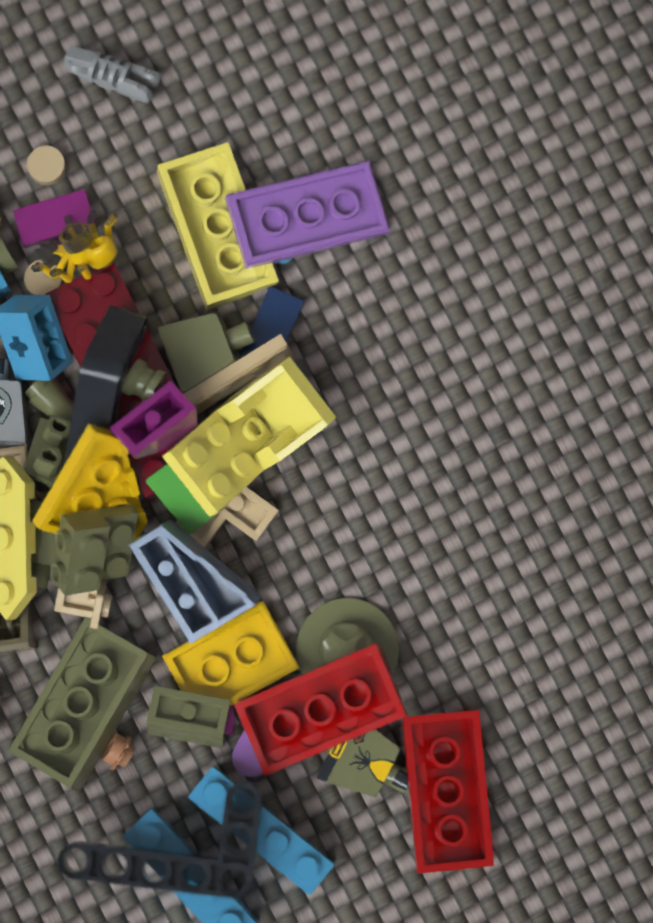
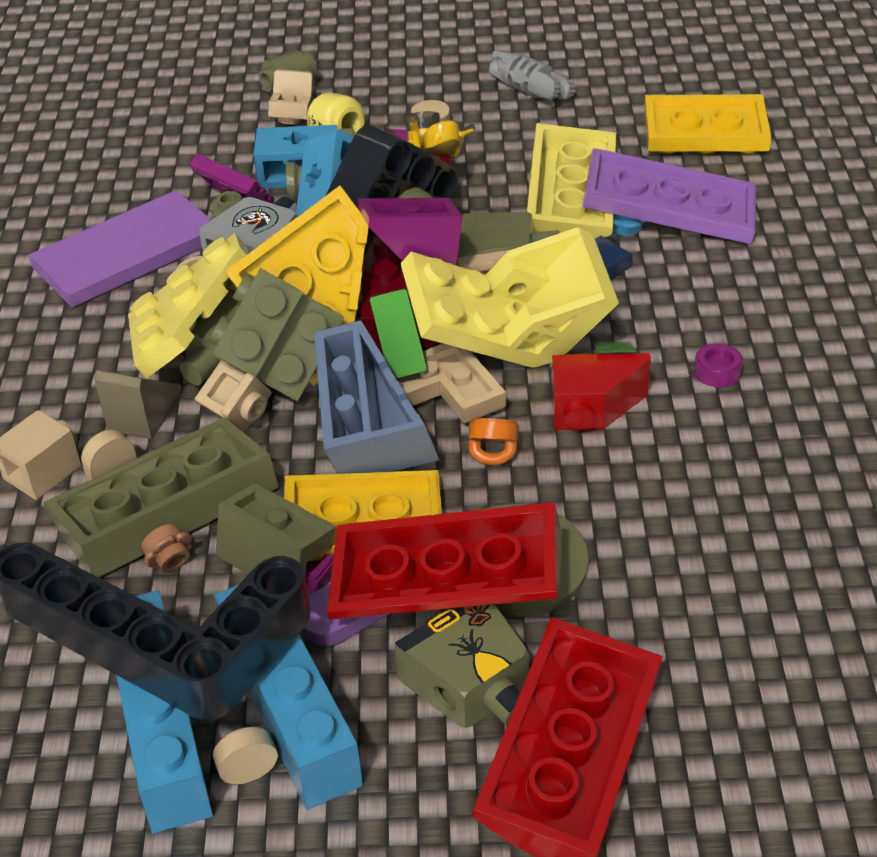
camera: 25 degrees right, 40 degrees down
none -> tan tile [81,430,137,481]
none -> tan tile [213,727,278,784]
none -> orange tile [468,418,519,466]
none -> red slope [551,353,651,431]
none -> bright green sticker [593,341,637,353]
none -> yellow plate [644,94,771,154]
none -> magenta tile [694,343,744,387]

